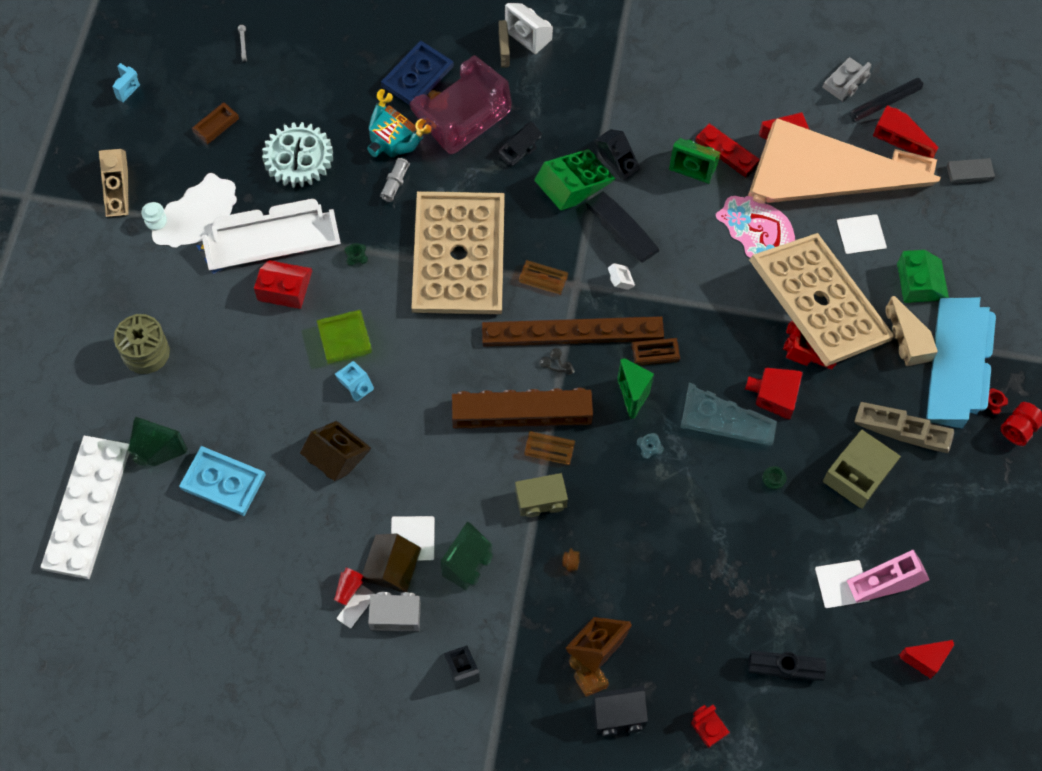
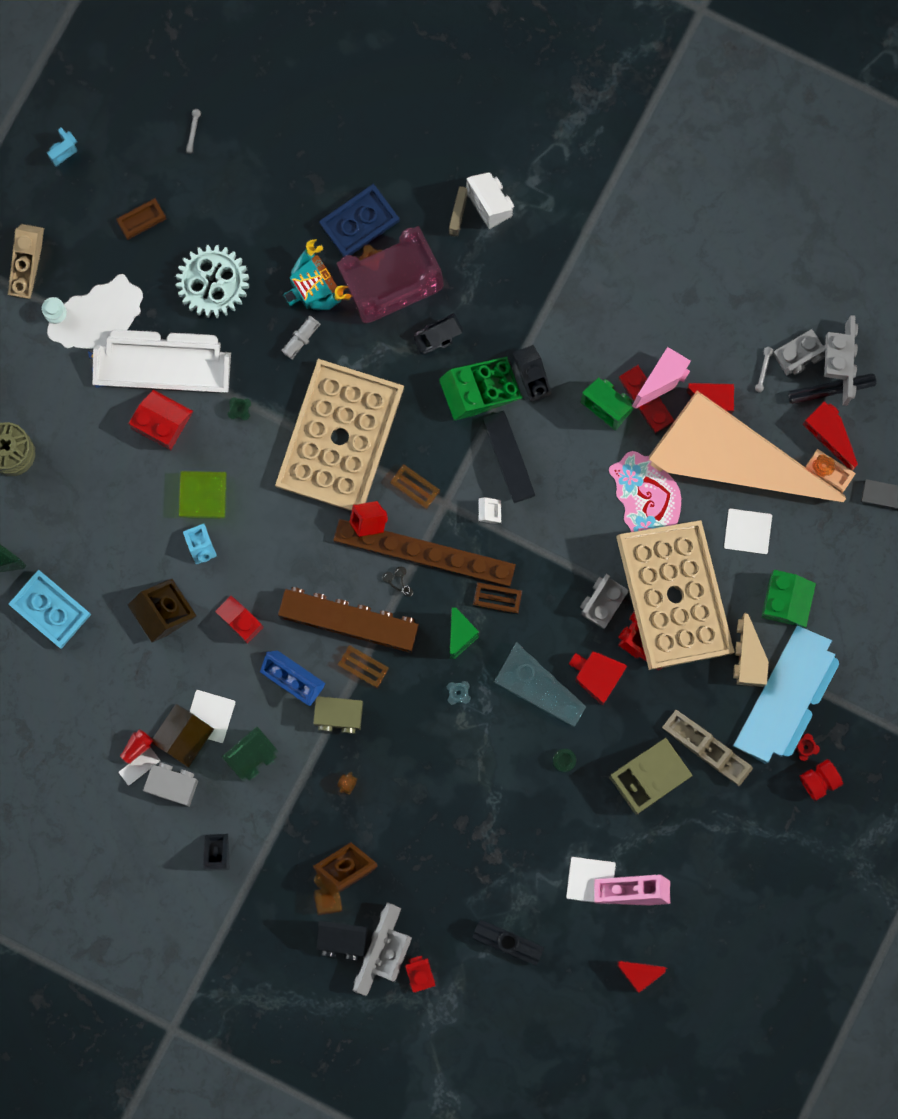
camera: 20 degrees right, 15 degrees up
none -> red slope [215,596,264,644]
none -> blue slope [260,651,325,706]
none -> red brick [350,501,388,537]
none -> light grey bracket [353,903,412,996]
none -> light grey bracket [580,574,629,629]
none -> bright pink slope [632,347,691,408]
none -> light grey hinge [755,347,773,393]
none -> clear orange plate [813,455,835,477]
none -> light grey bracket [824,315,858,406]

